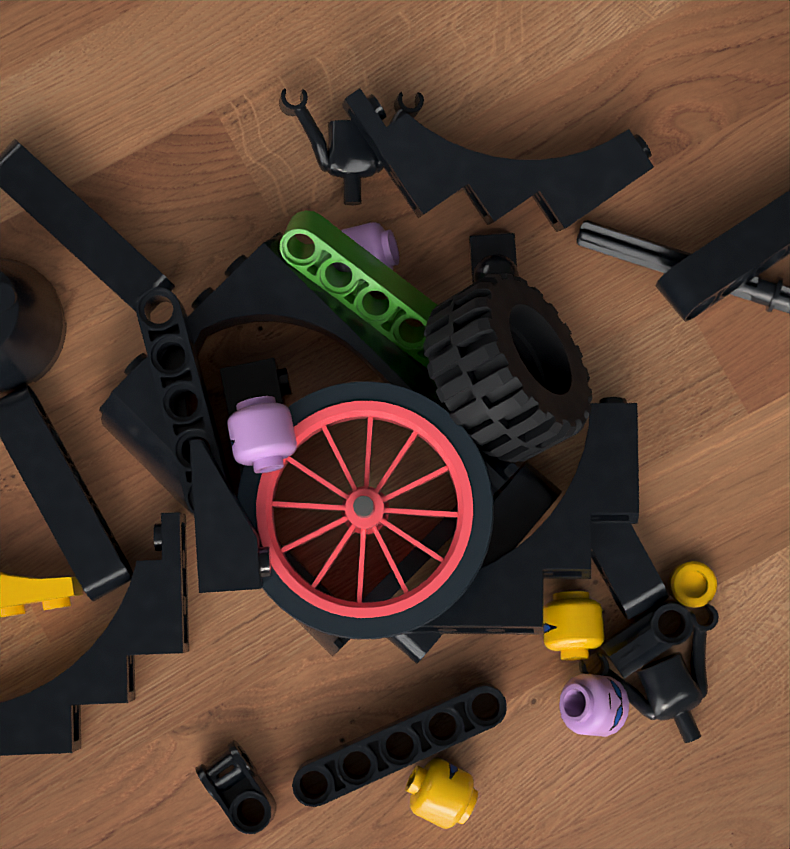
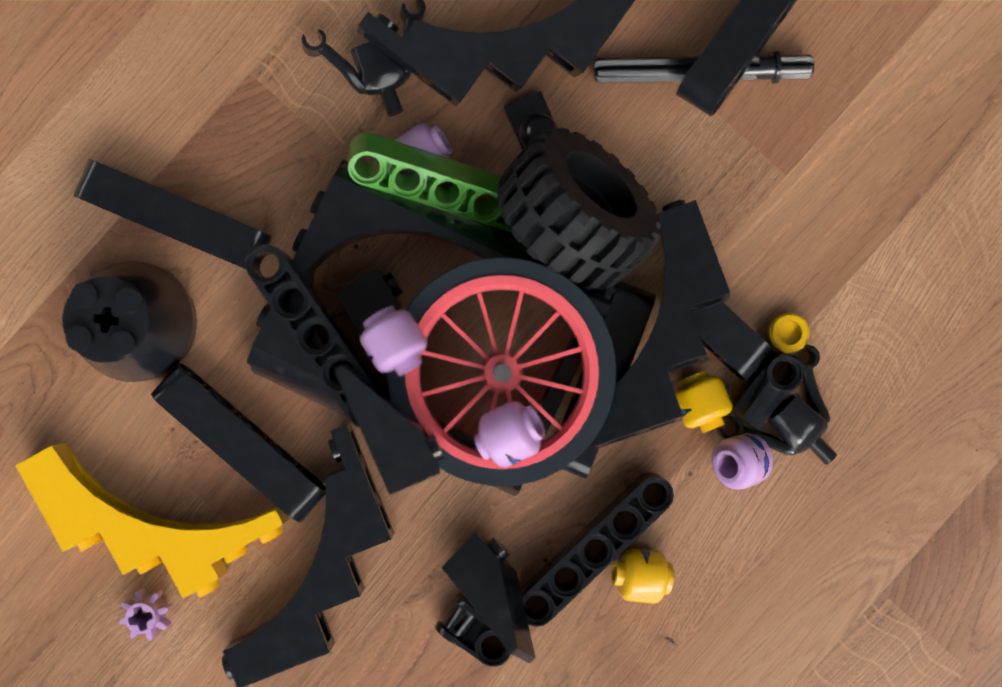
camera: 25 degrees left, 5 degrees up
none -> black slope [441,532,536,664]
none -> lavender head [475,401,545,468]

